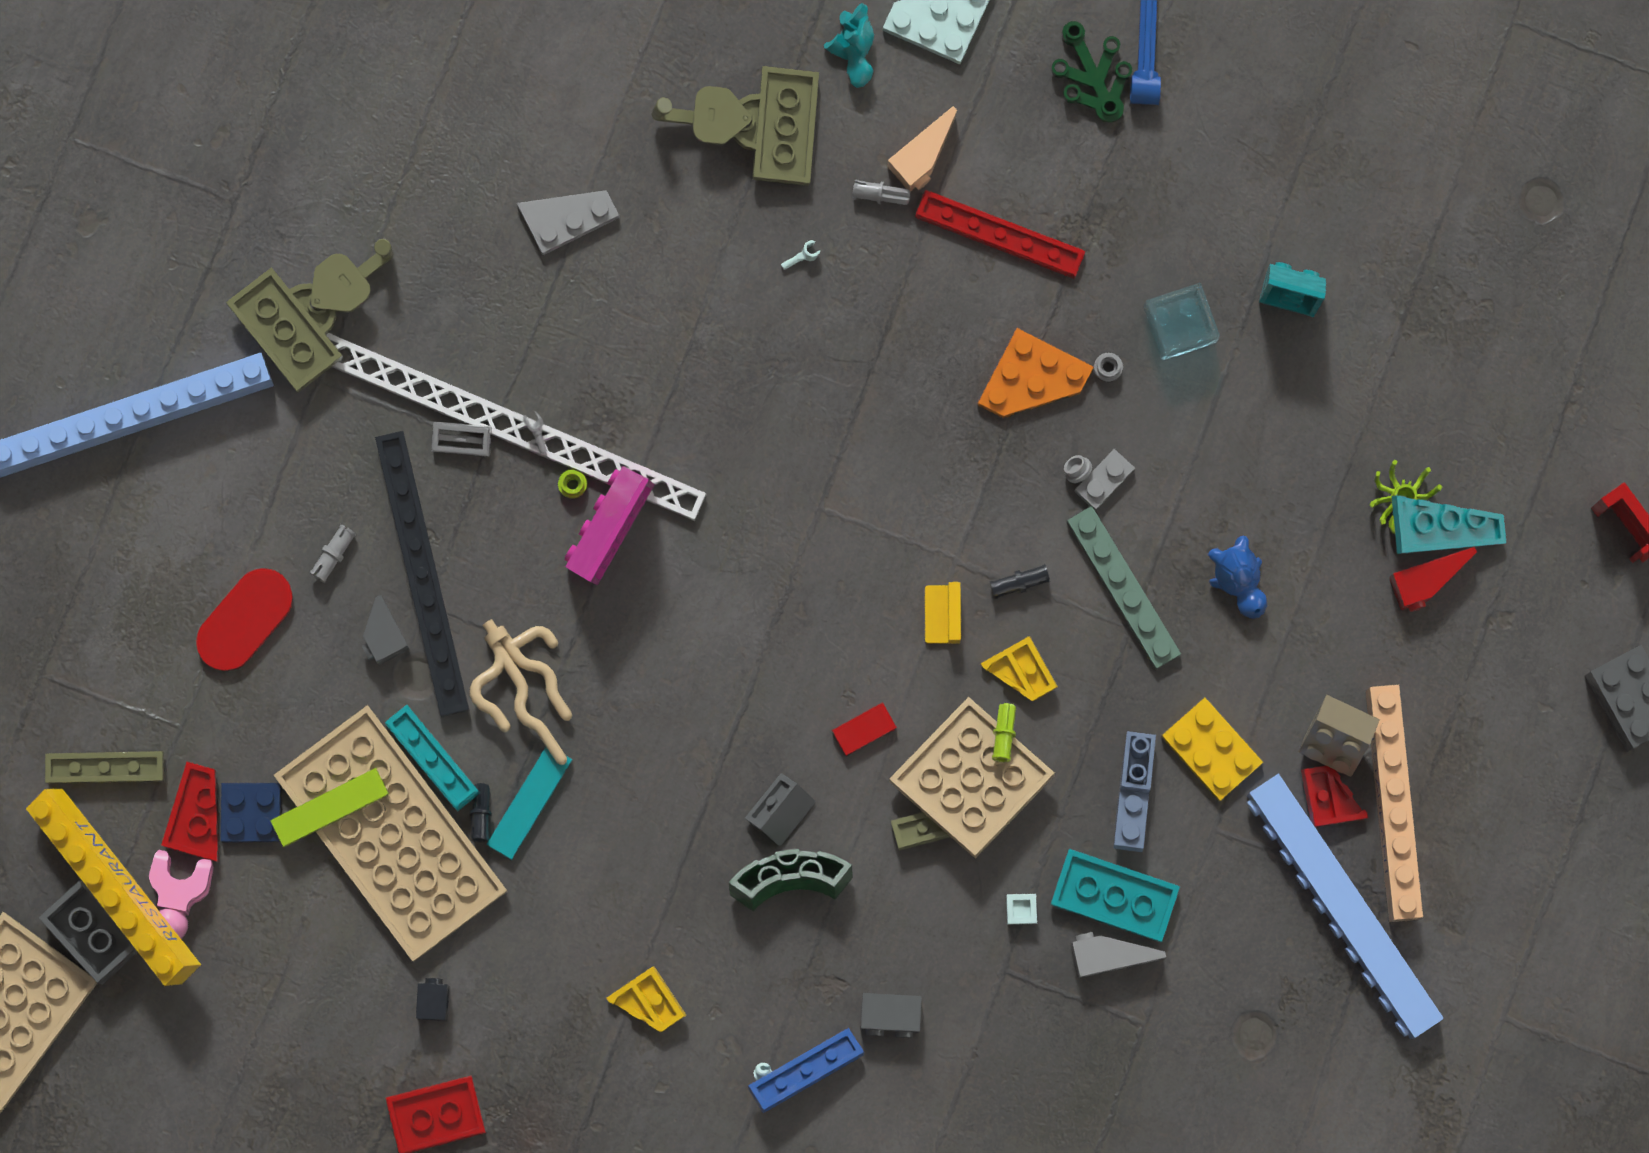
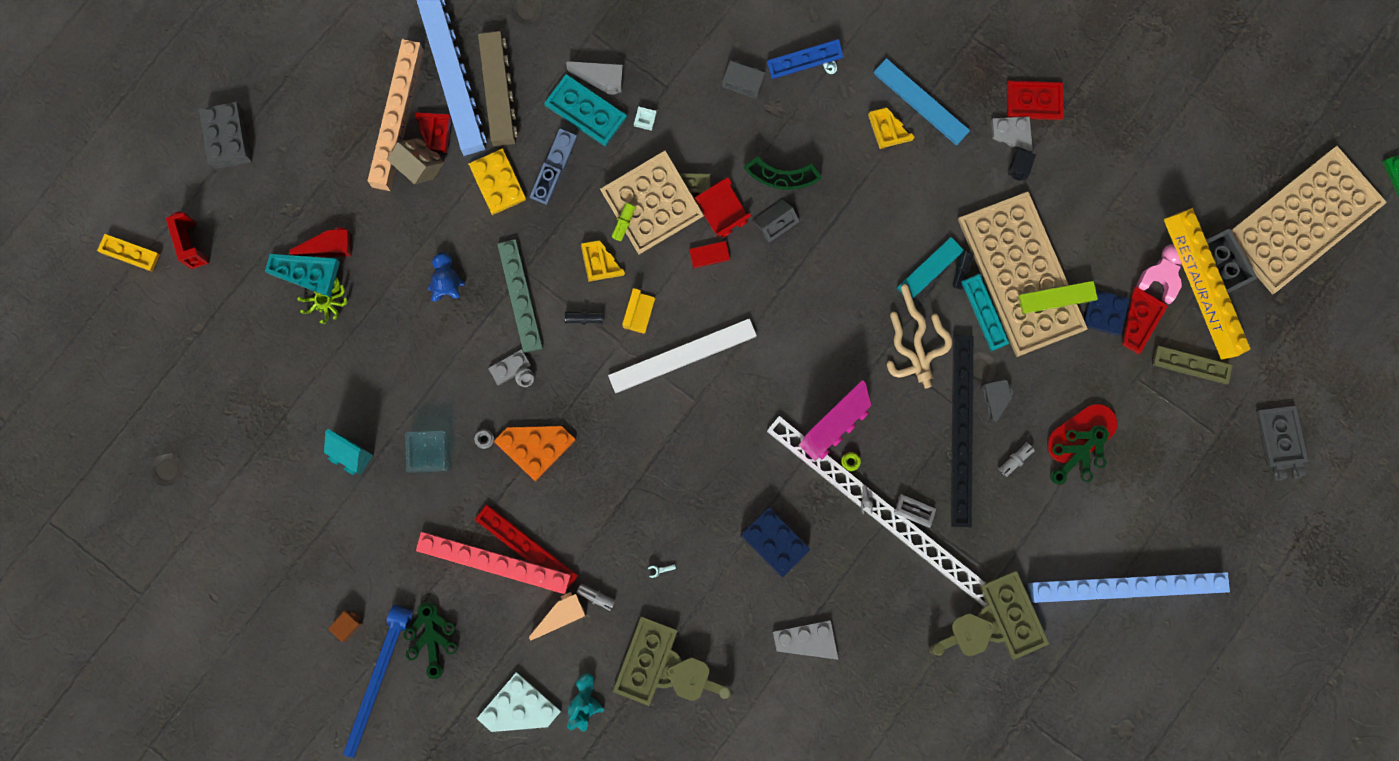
camera: 165 degrees left, 0 degrees up
none -> dark orange brick [328,611,362,642]
none -> coral plate [416,532,571,594]
none -> dark tan brick [478,31,518,147]
none -> white tile [608,319,757,394]
none -> red panel [694,177,751,238]
none -> dark blue brick [741,508,811,578]
none -> dark azure tile [874,58,970,146]
none -> light grey wing [991,117,1033,153]
none -> dark green plant [1050,425,1109,485]

